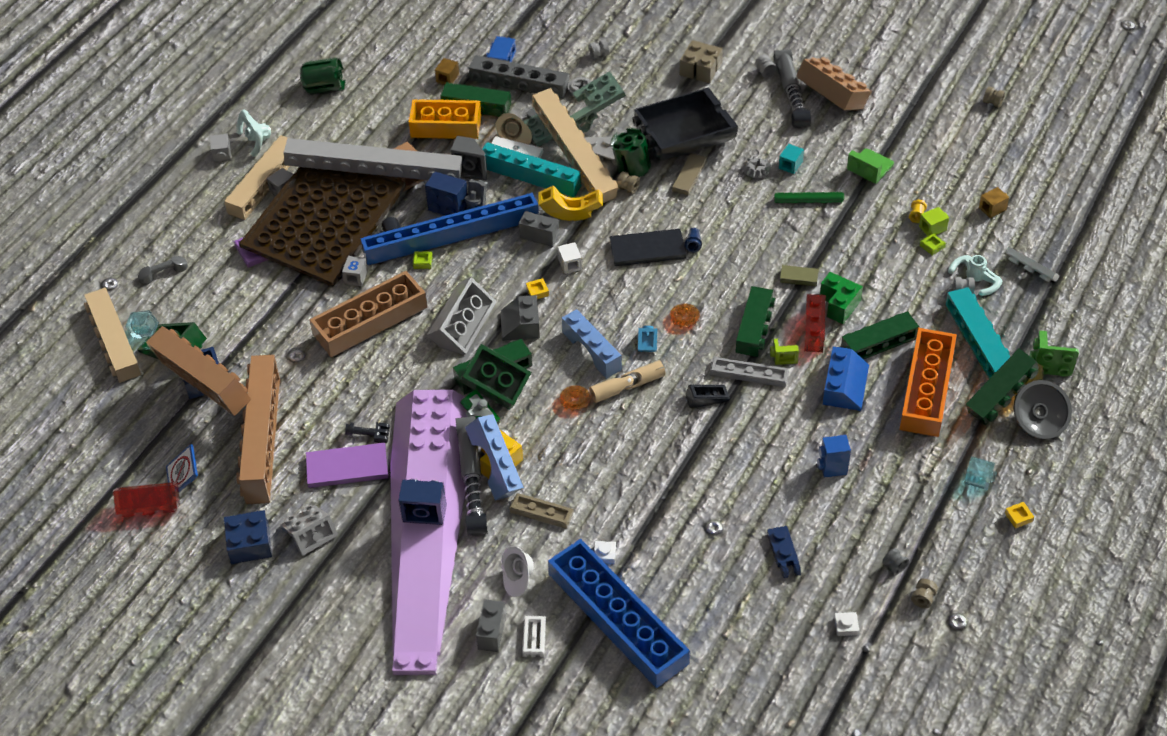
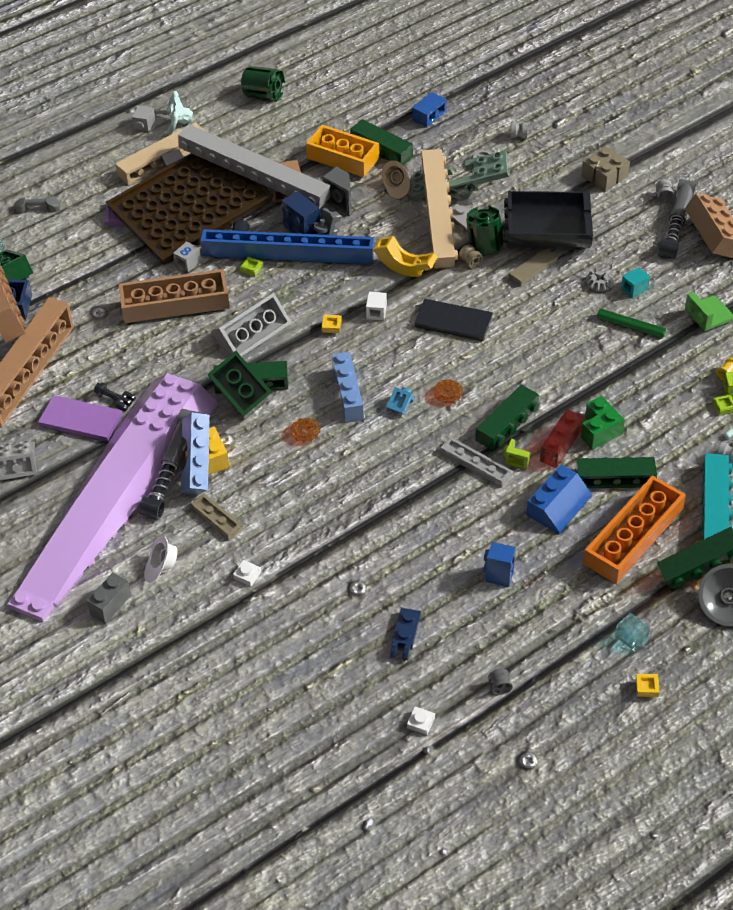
camera: 25 degrees right, 0 degrees up
dark blue brick [398,479,447,525] -> none
pearl gold brick [435,58,459,85] -> none
piece [460,389,500,423] -> none
dark grey brick [468,55,569,99] -> none
teal brick [482,142,582,197] -> none
white tile [492,136,543,158] -> none
dark grey slope [501,295,540,341] -> none
dark grey brick [519,211,560,247] -> none
white tile [522,616,546,657] -> none
blue brick [548,539,690,688] -> none
tan piece [589,360,666,403] -> none
dark blue cone [684,228,702,253] -> none
black slope [685,385,730,408] -> none
olive tile [780,265,819,287] -> none
dark tan wheel [911,578,938,609] -> none

